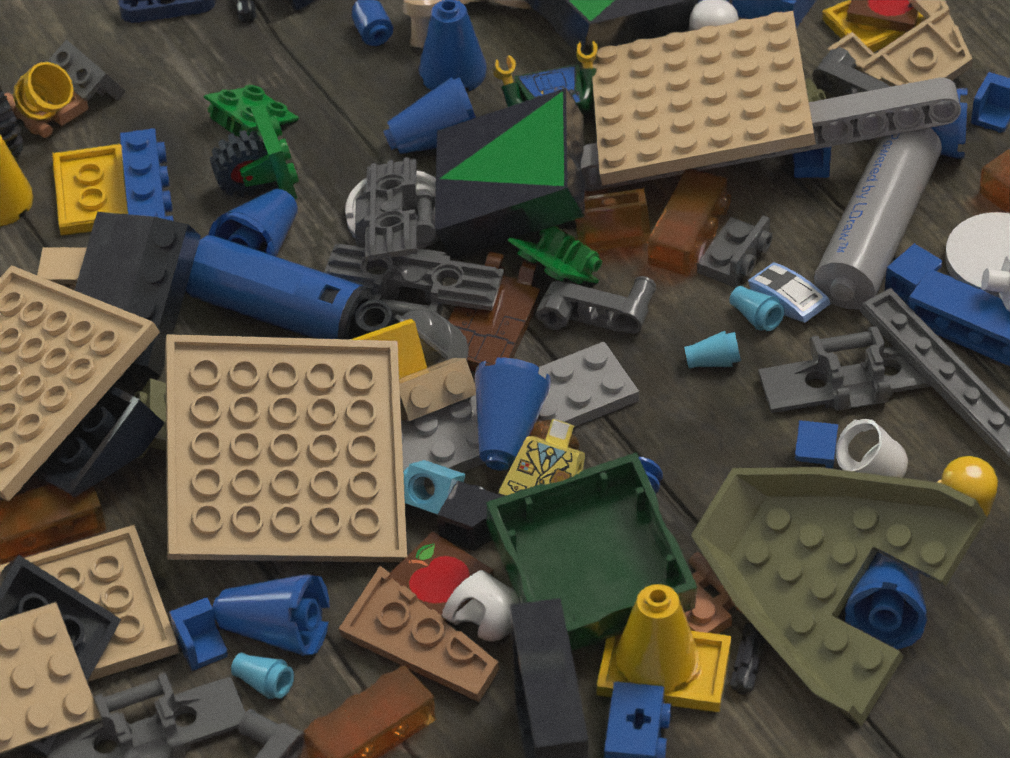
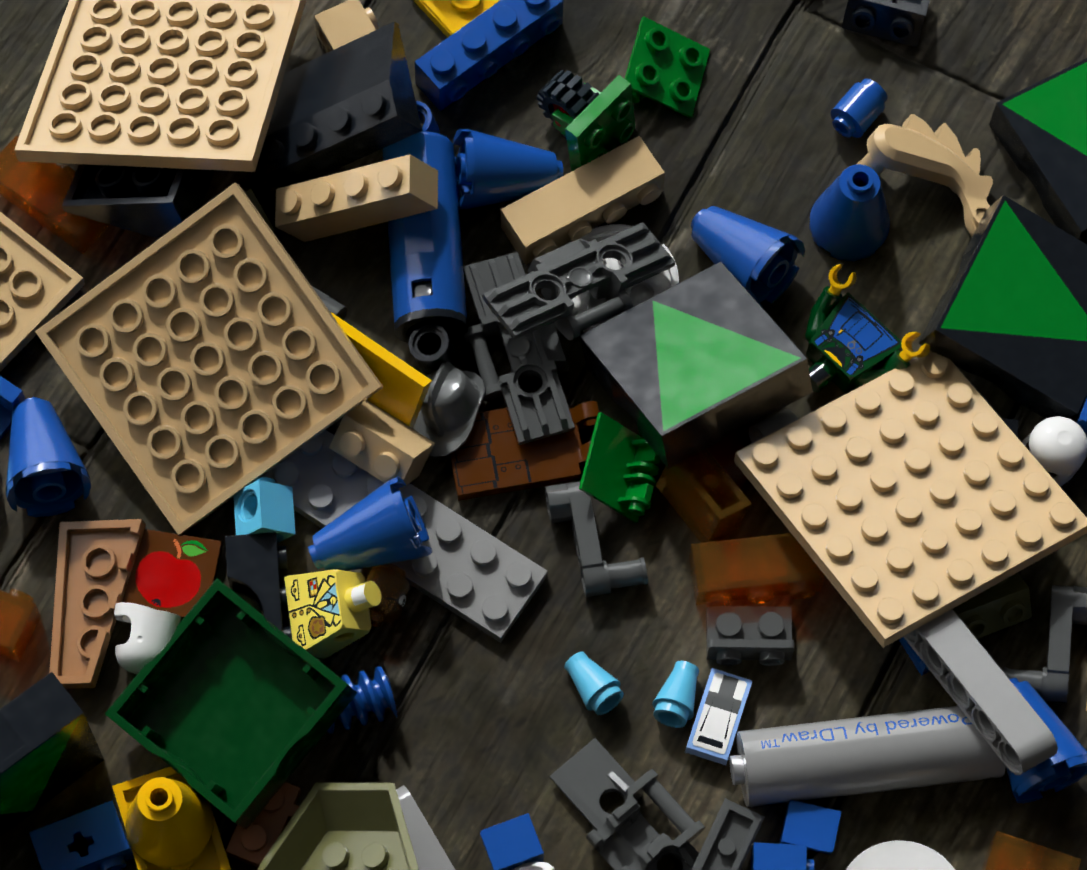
camera: 55 degrees right, 20 degrees up
none -> tan brick [275,154,438,242]
none -> tan brick [500,136,665,265]

